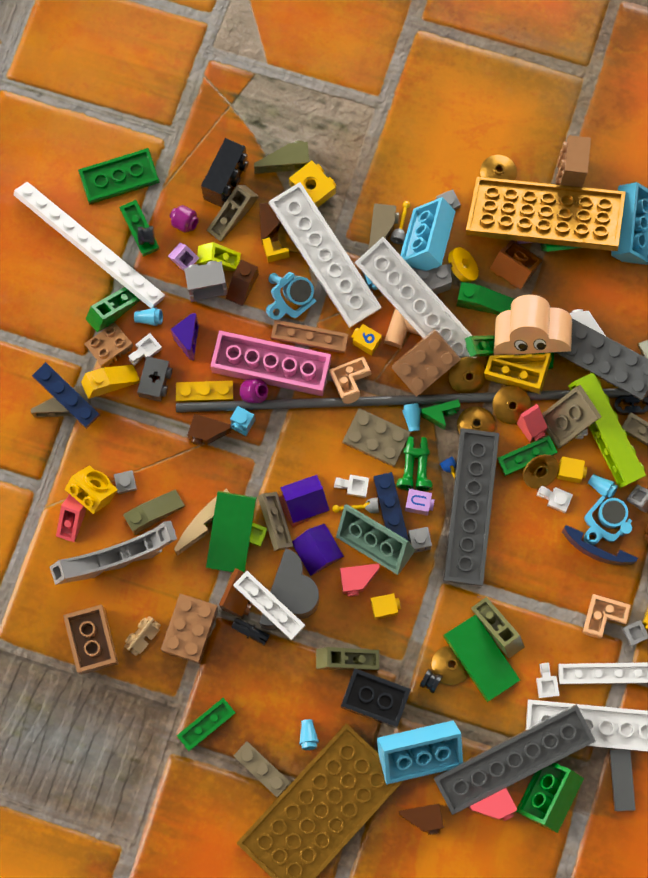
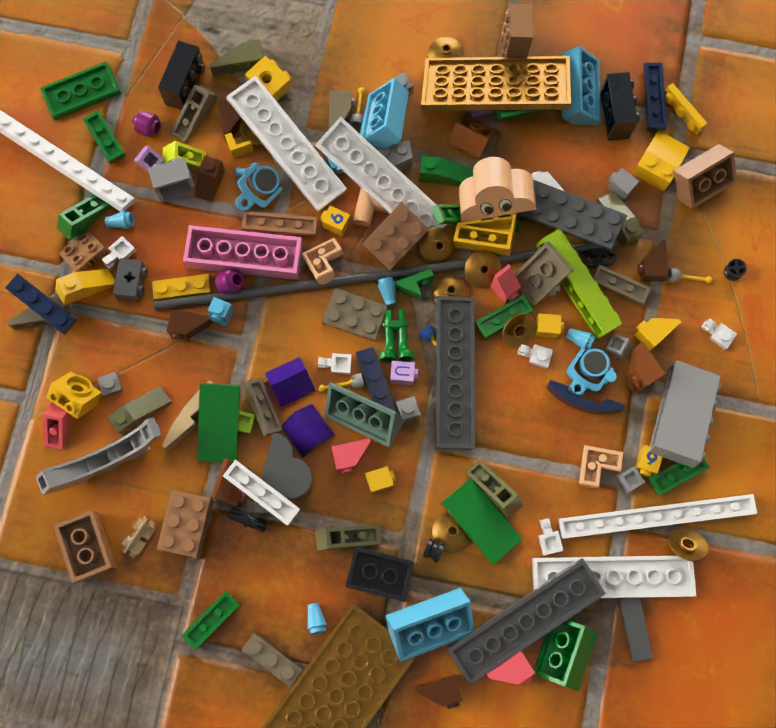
camera: 10 degrees left, 0 degrees up
black wheel [138,226,155,245] -> none
dark purple slope [171,313,199,361] -> none
yellow tile [448,247,479,283] -> none

